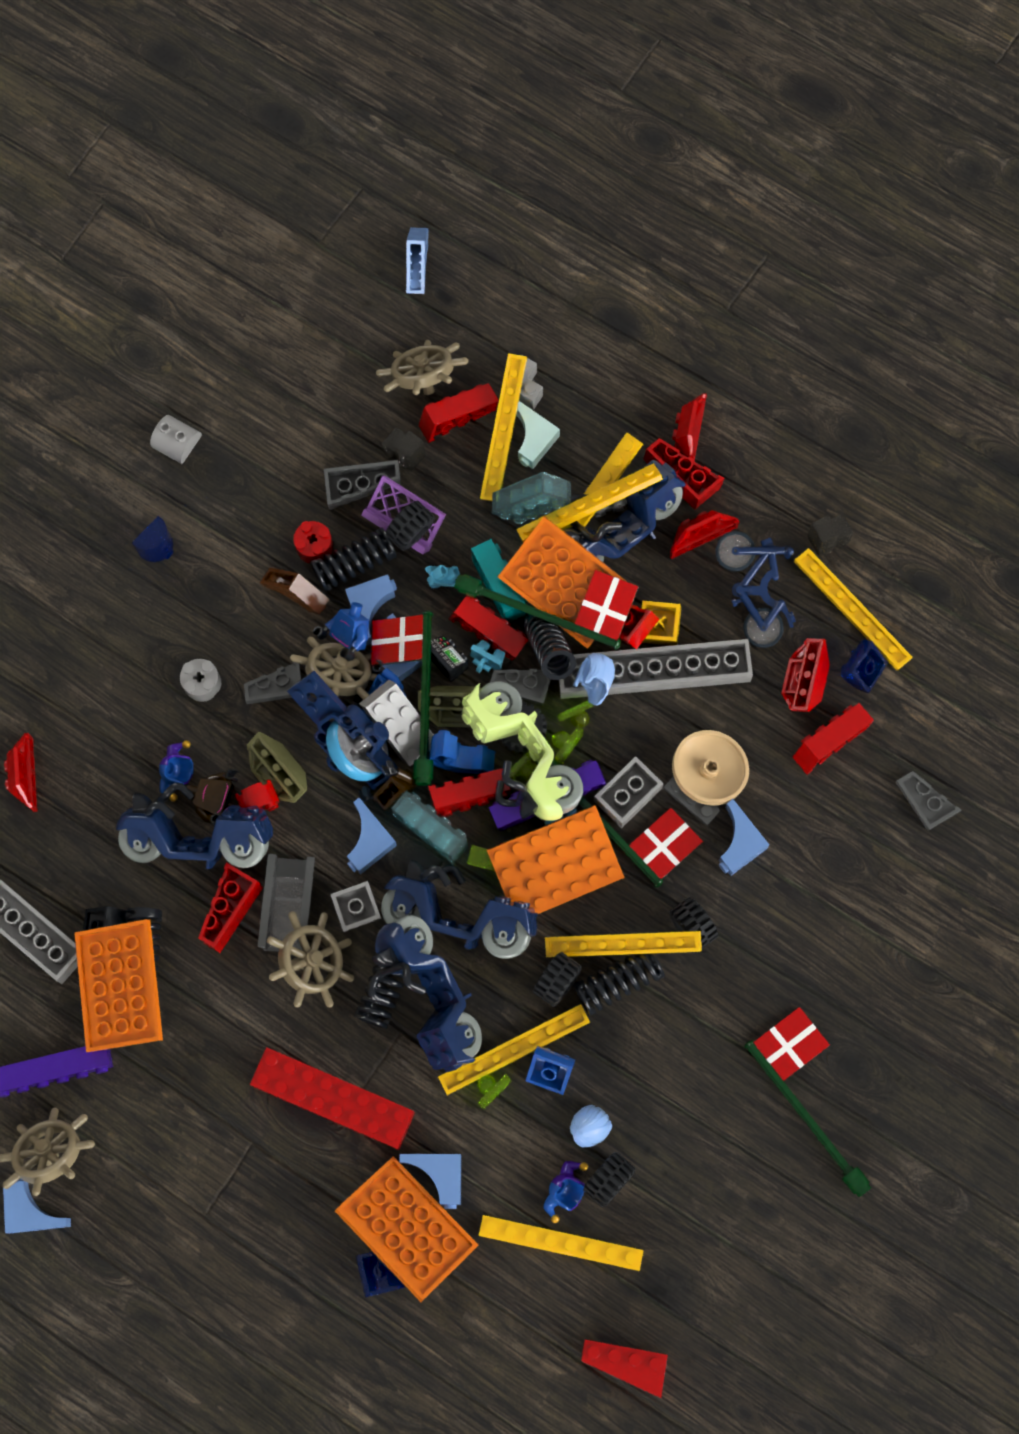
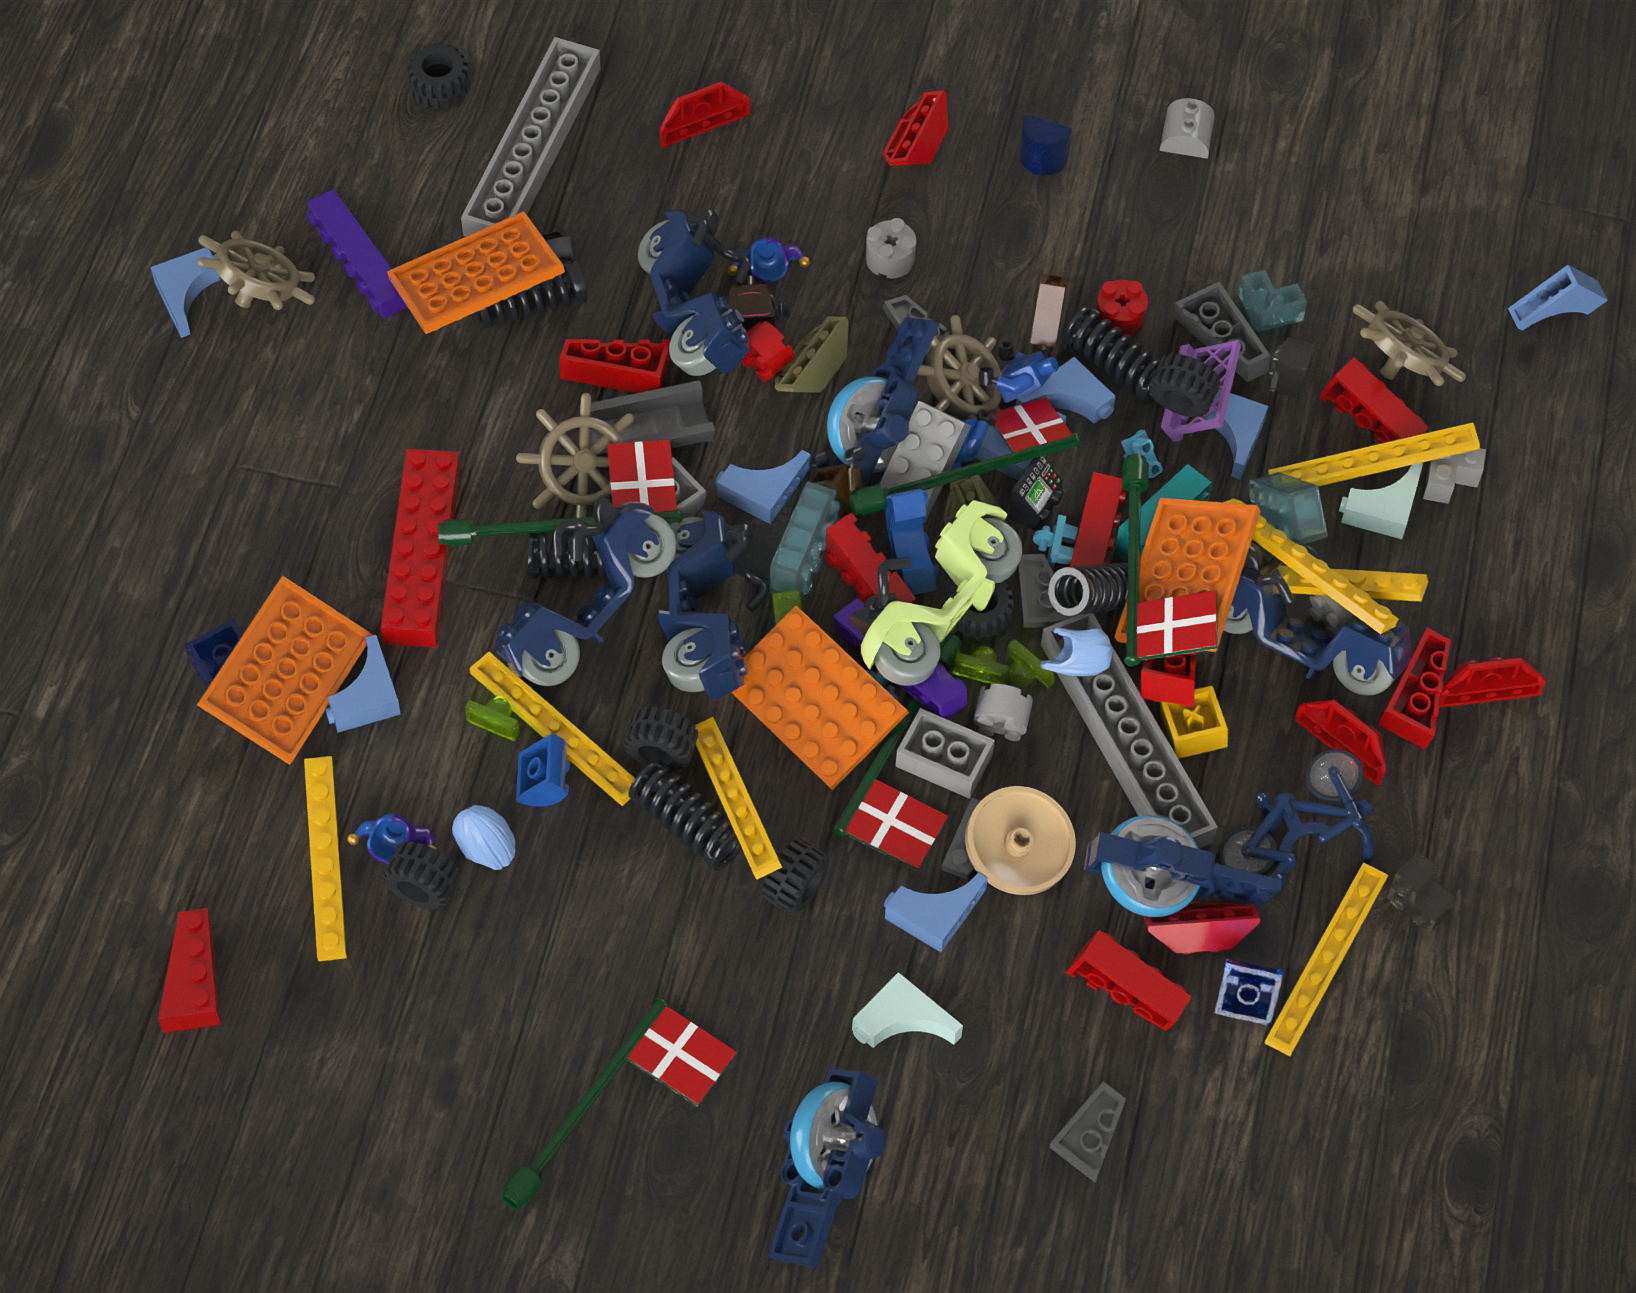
camera: 65 degrees right, 15 degrees down
none -> flag [438,440,683,547]
none -> dark blue piece [768,1067,886,1268]
none -> light aqua arch [852,973,963,1048]
none -> red wedge [882,90,948,166]
none -> light grey brick [973,684,1033,741]
none -> piece [1084,815,1282,917]
none -> medium blue arch [1205,390,1269,480]
none -> clear light blue brick [1238,270,1307,332]

